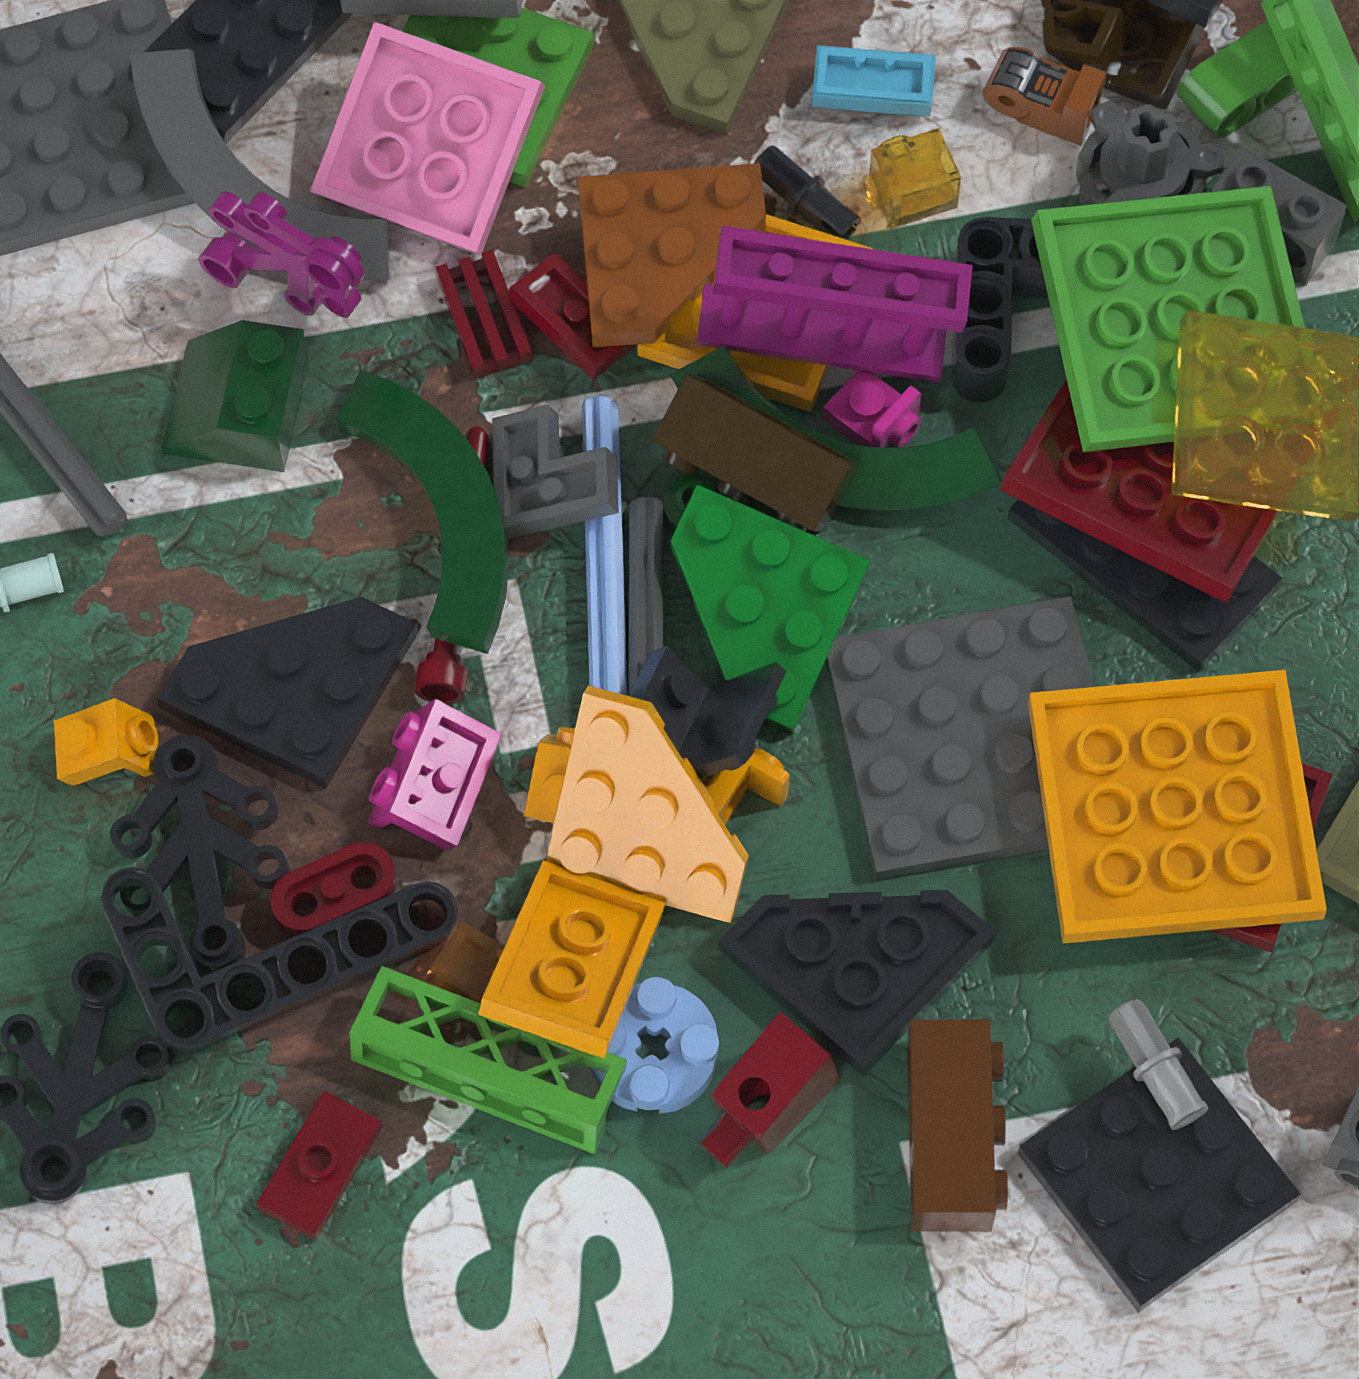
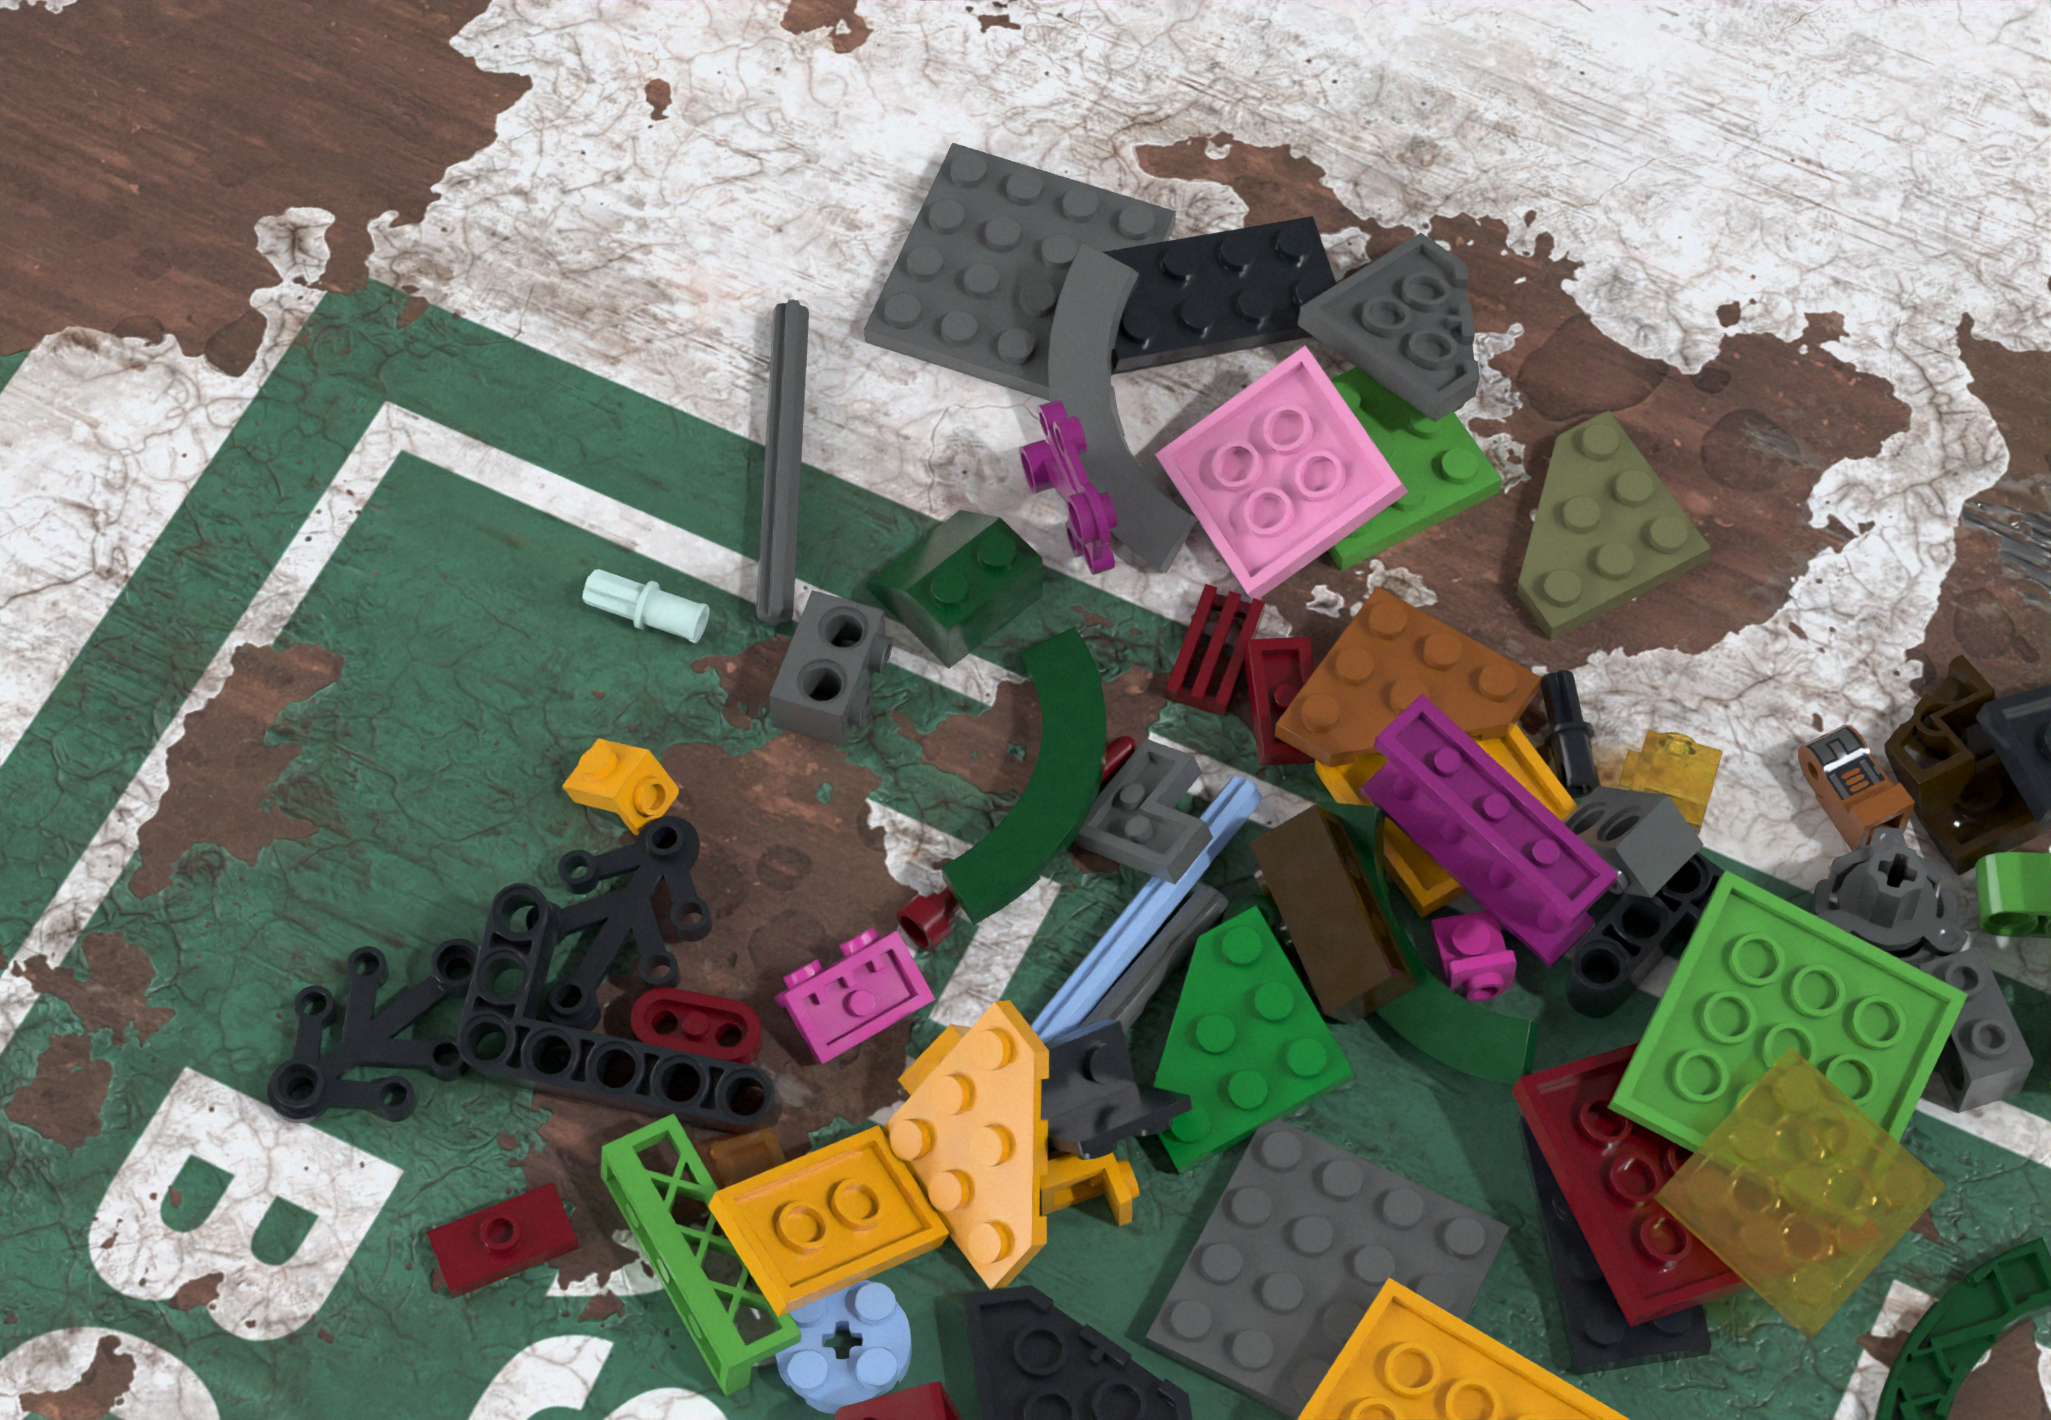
camera: 40 degrees right, 5 degrees down
black plate [157,597,418,789] -> none
medium azure plate [812,45,936,117] -> none
none -> dark grey brick [769,590,893,747]
none -> dark grey brick [1563,786,1704,898]

